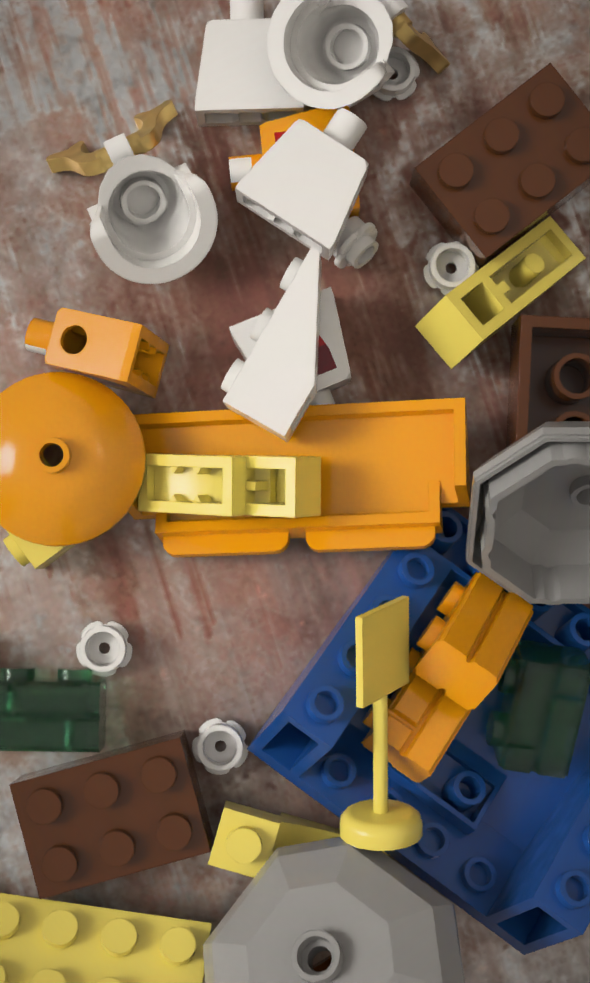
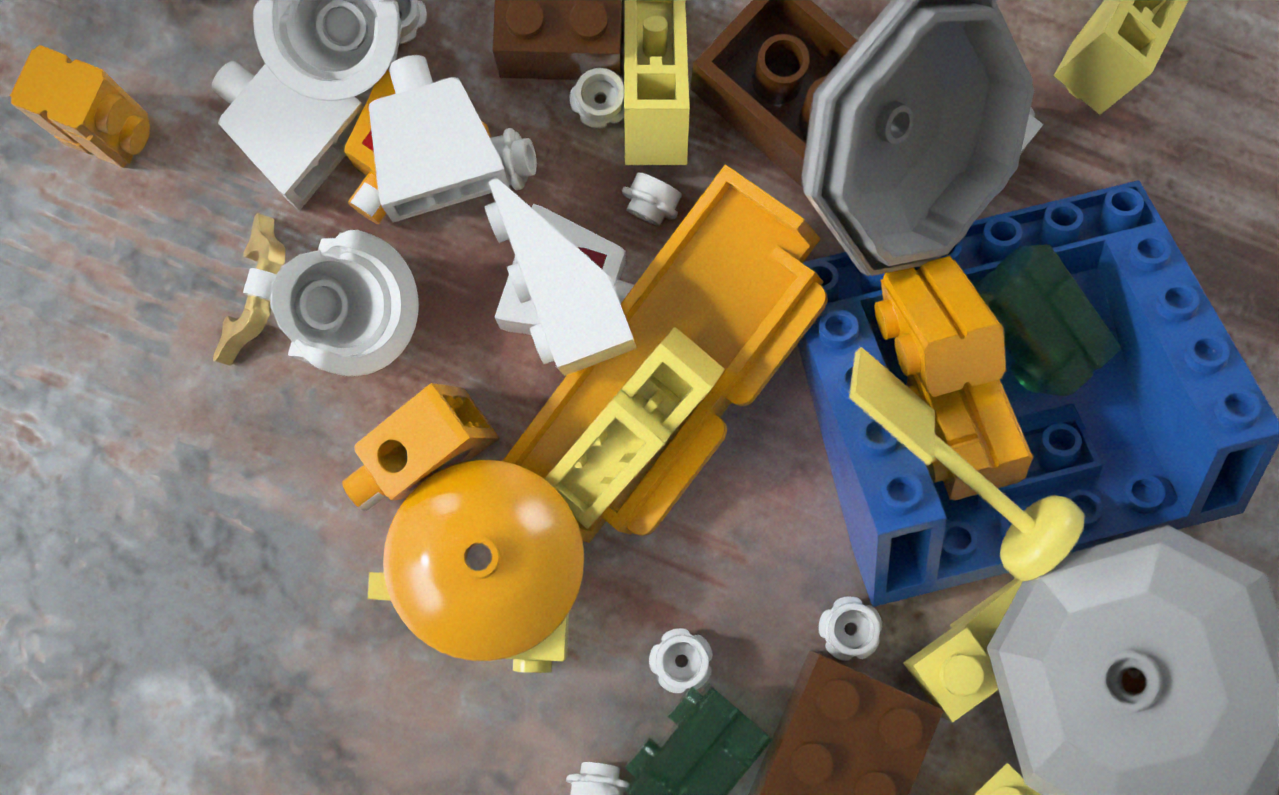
camera: 50 degrees left, 5 degrees down
none -> white plate [622,173,682,226]

